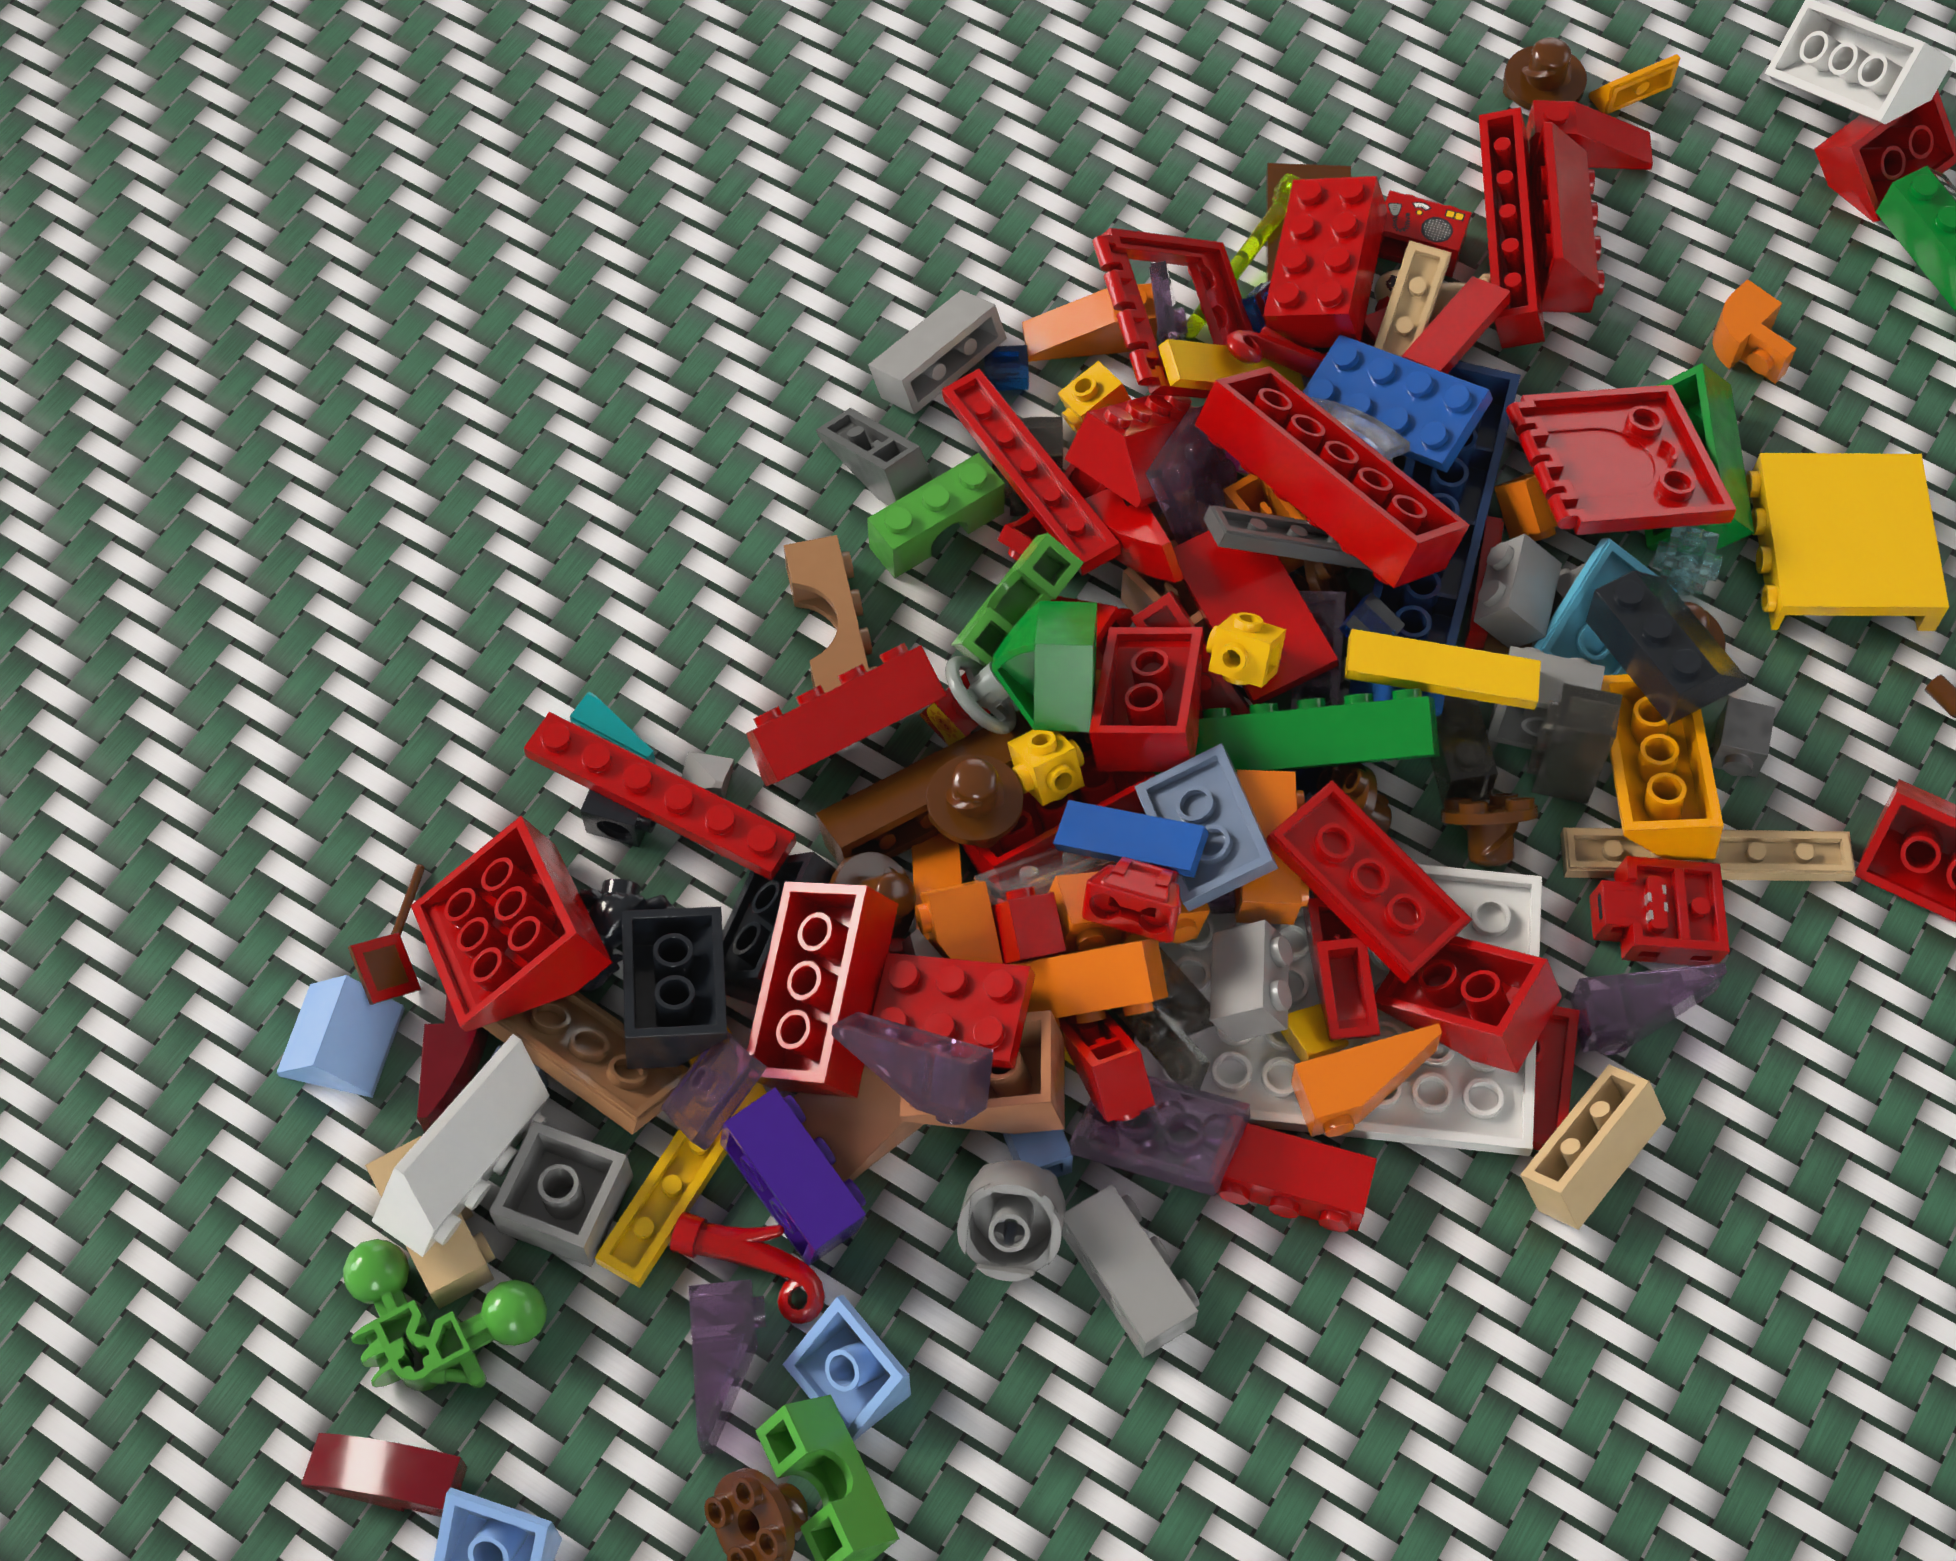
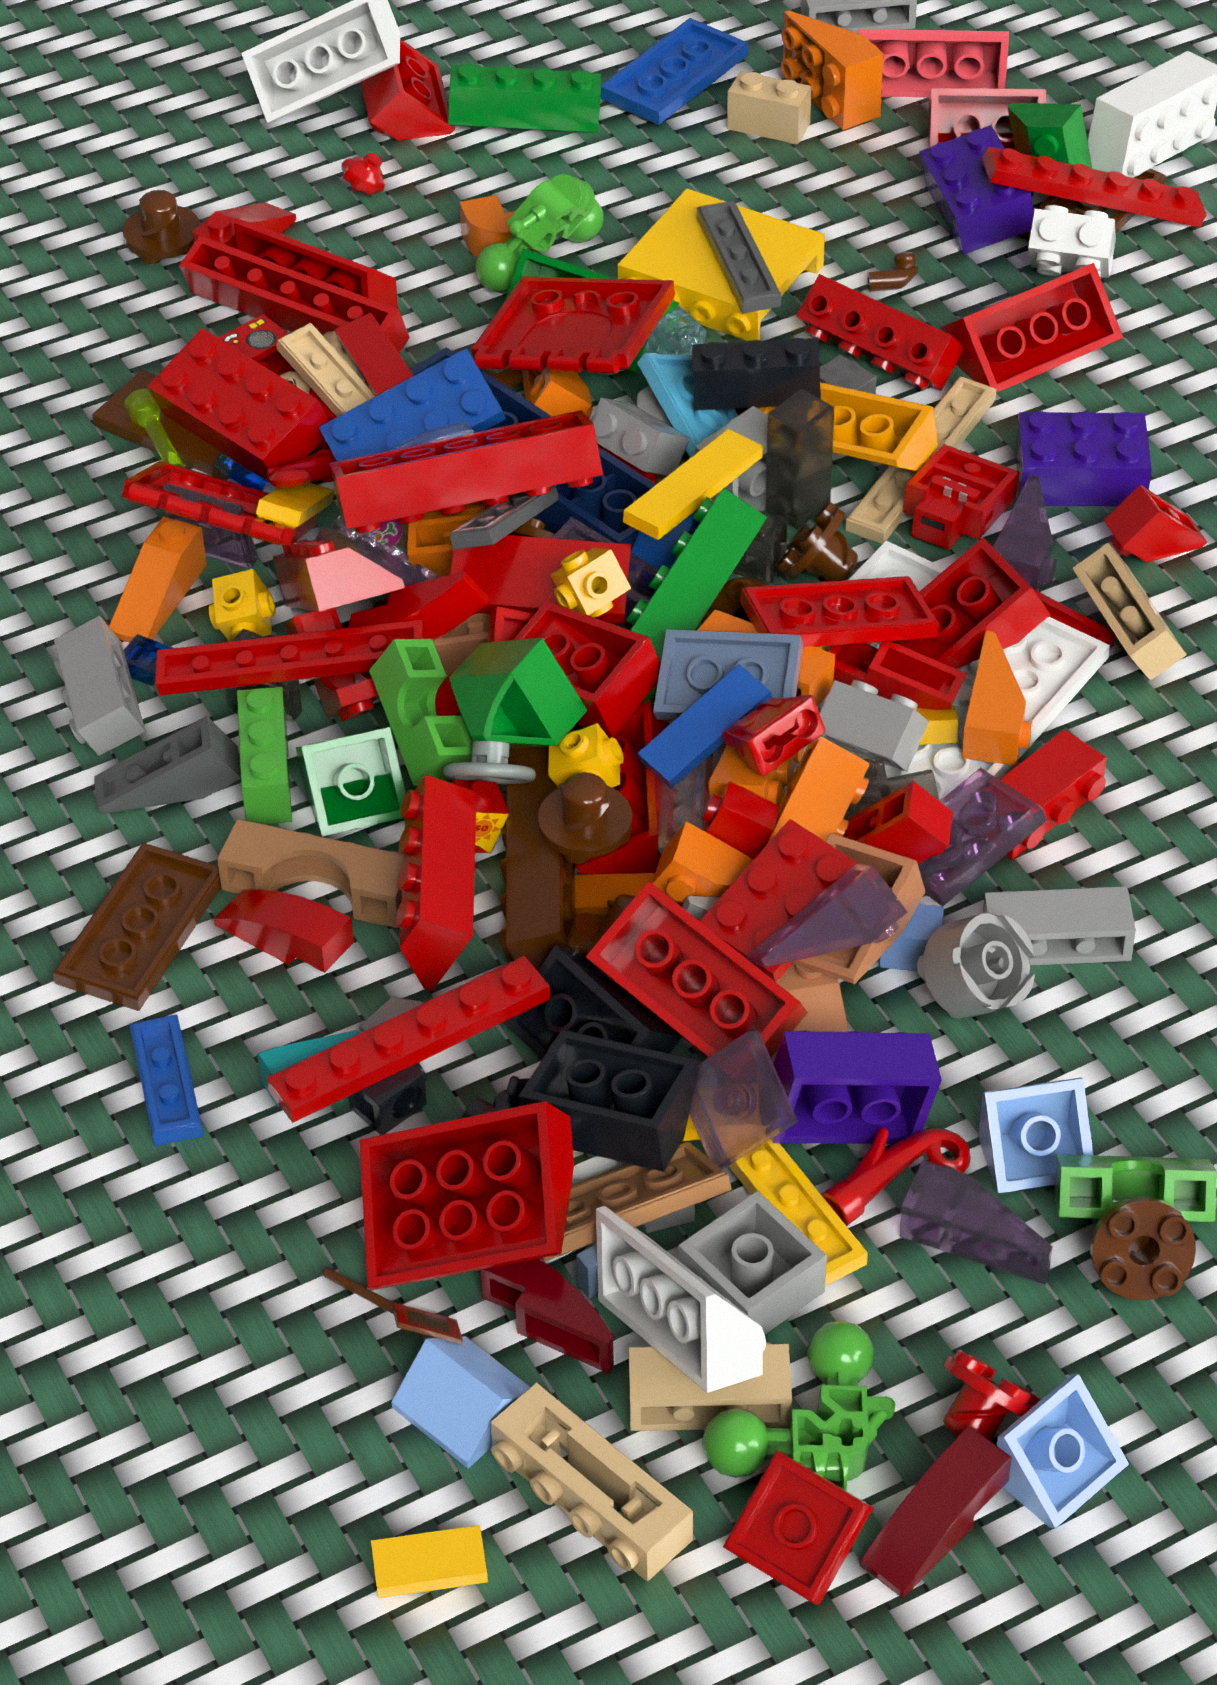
camera: 60 degrees left, 15 degrees down
tile [1338,592,1405,637] -> none
light orange slope [1588,54,1680,114] -> none
none -> reddish brown tile [53,843,221,1011]
none -> blue tile [129,1015,203,1146]
none -> red slope [214,889,354,973]
none -> slope [296,727,406,837]
none -> red piece [341,153,385,196]
none -> yellow tile [371,1525,488,1598]
none -> bright green piece [475,174,604,293]
none -> tan brick [490,1382,693,1582]
none -> dark grey tile [697,201,782,314]
none -> red tile [723,1450,874,1605]
none -> red brick [796,274,965,391]
none -> red plate [942,1349,1042,1441]
none -> dark purple brick [1015,411,1152,507]
none -> red slope [1104,485,1207,563]

